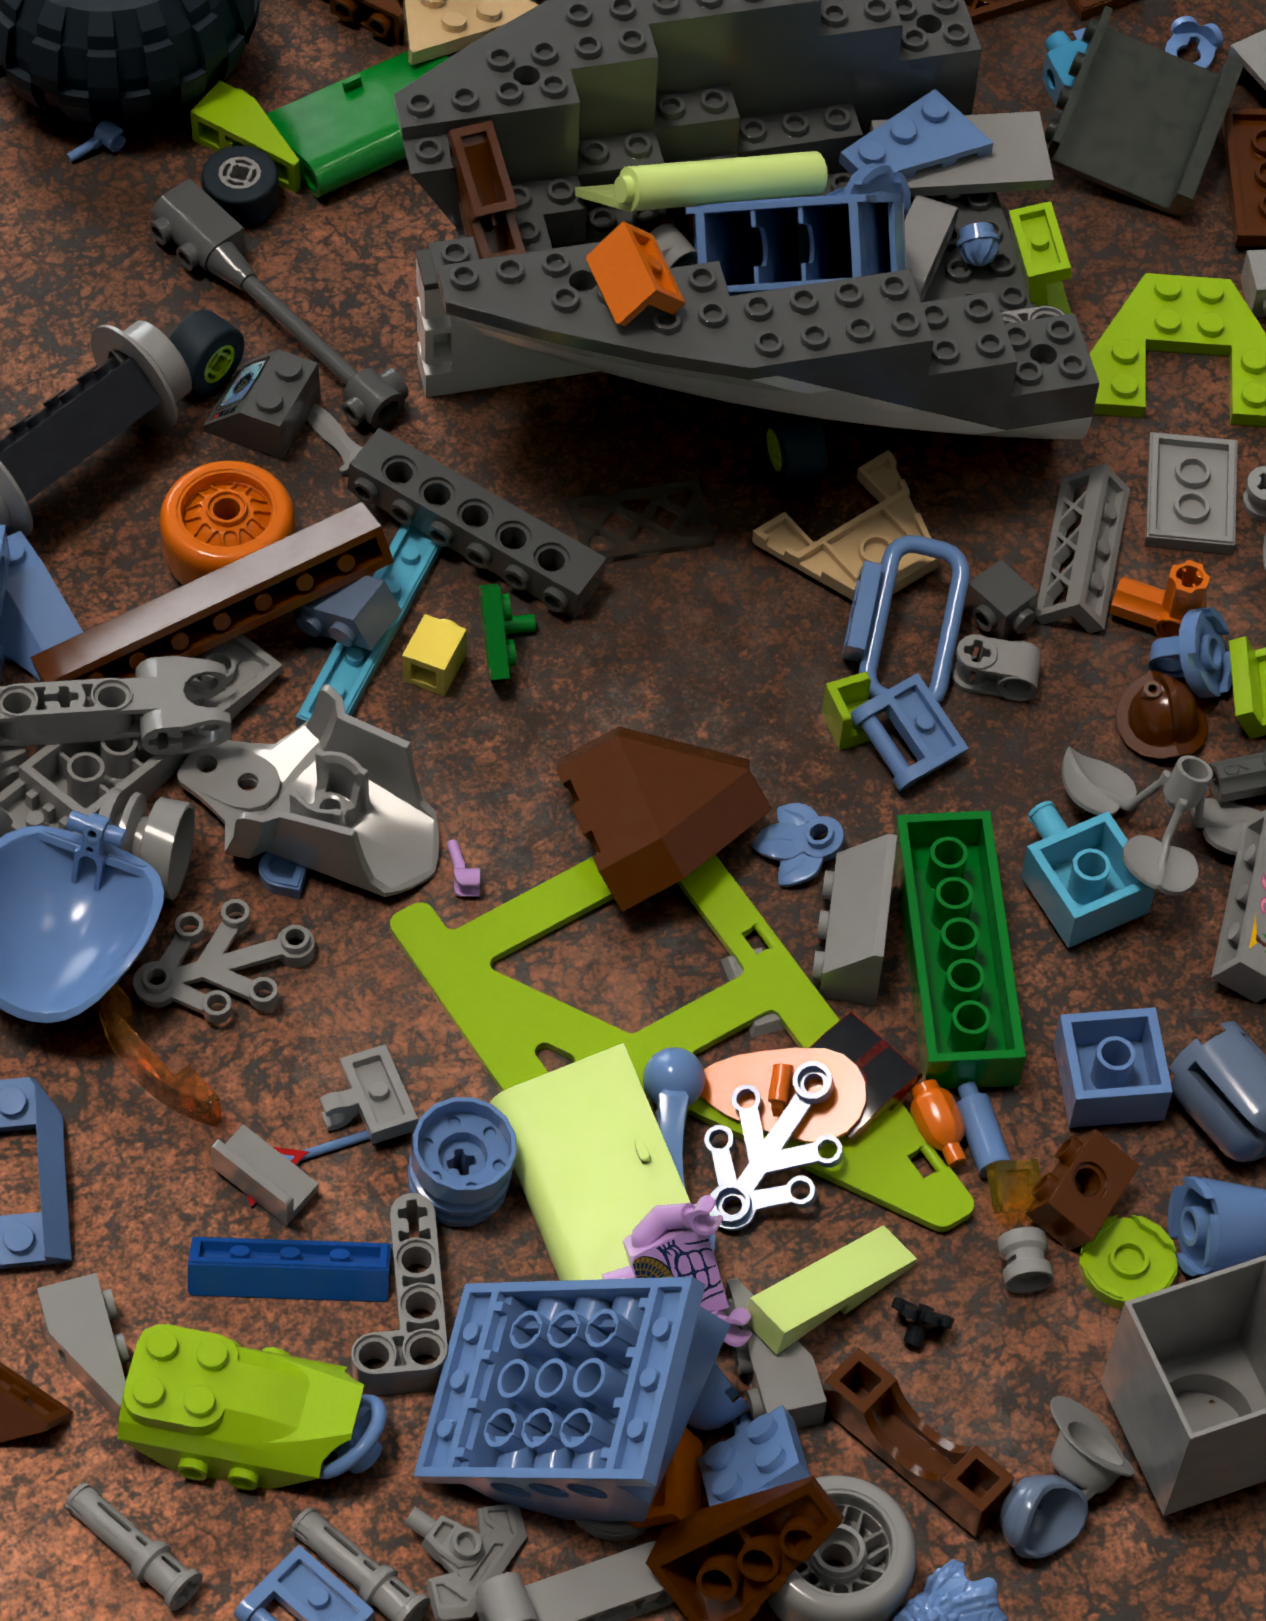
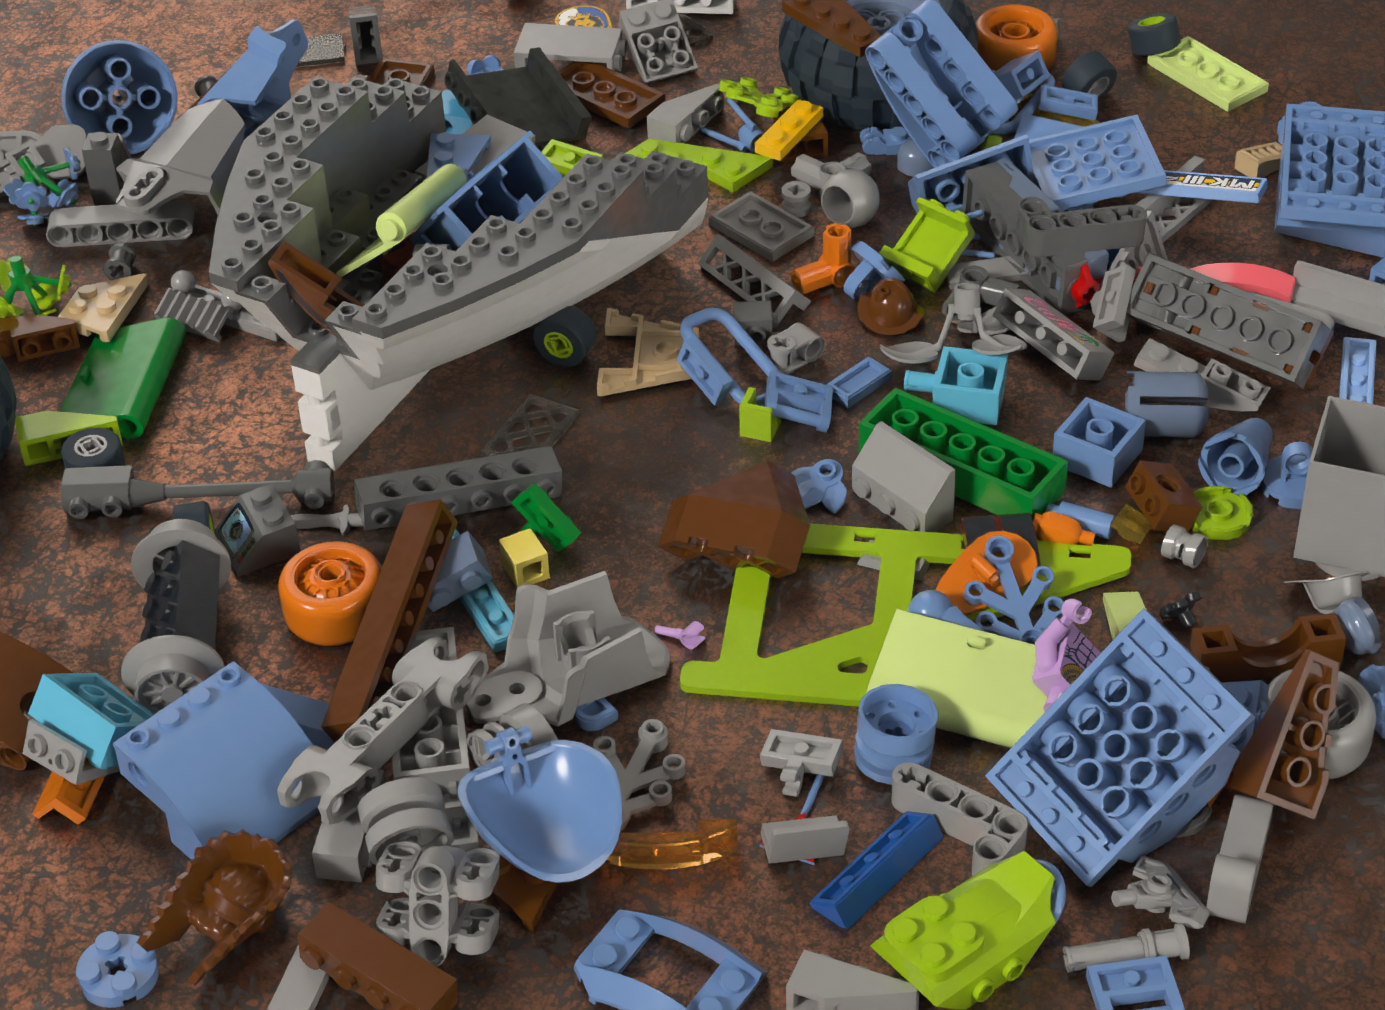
camera: 45 degrees left, 15 degrees down
orange panel [586,221,686,326] -> none
none -> medium blue tile [826,356,892,409]

